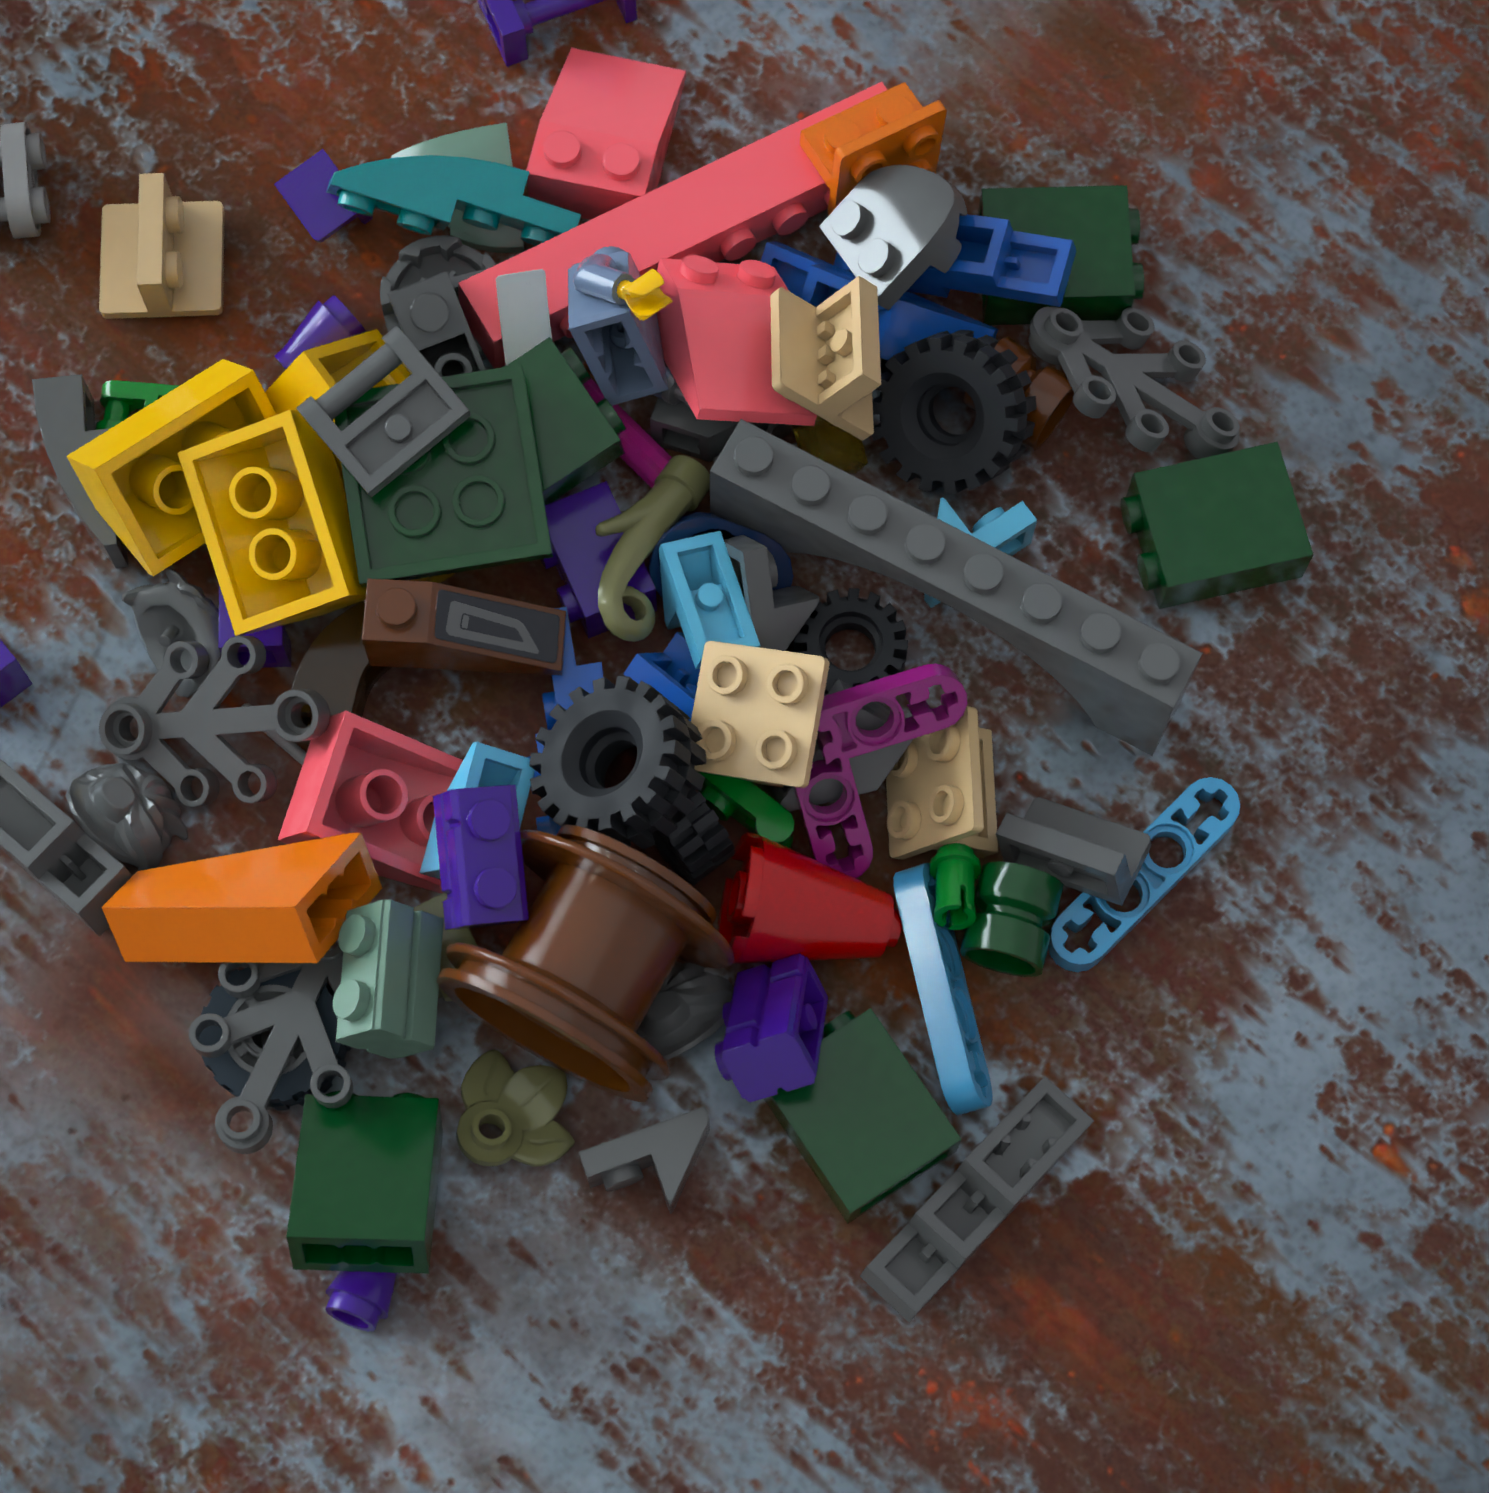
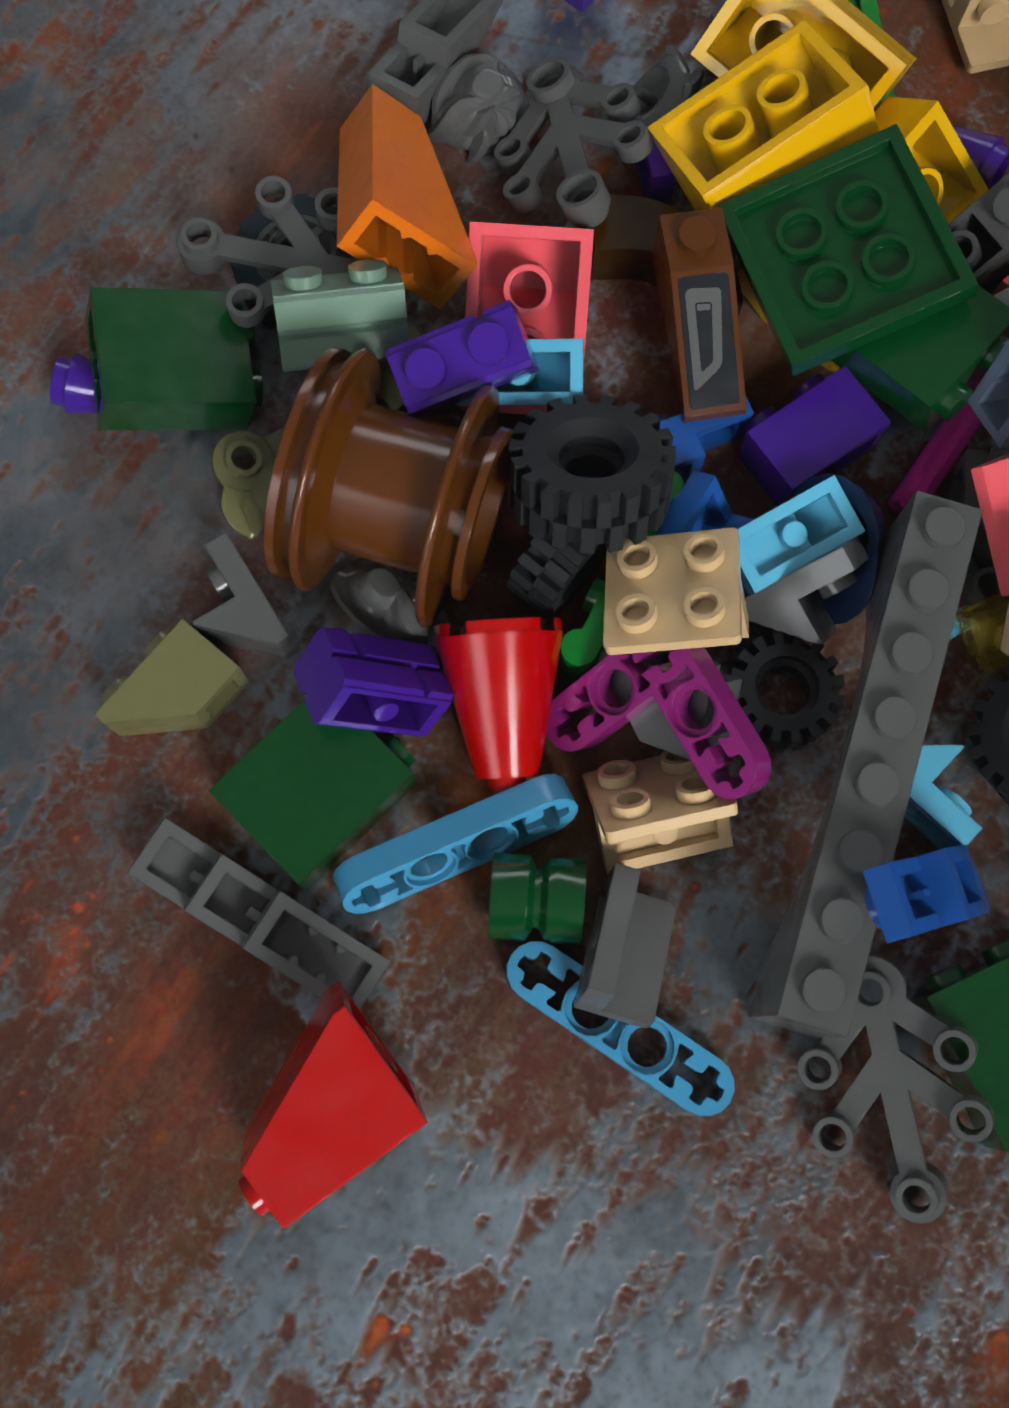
camera: 80 degrees right, 5 degrees up
dark grey plate [296,326,471,498] -> none
olive plant [595,455,710,642] -> none
green pin [929,843,981,930] -> none
none -> olive slope [94,619,250,736]
none -> red slope [238,981,428,1230]
none -> dark grey plant [797,955,995,1223]
none -> blue slope [863,845,991,943]

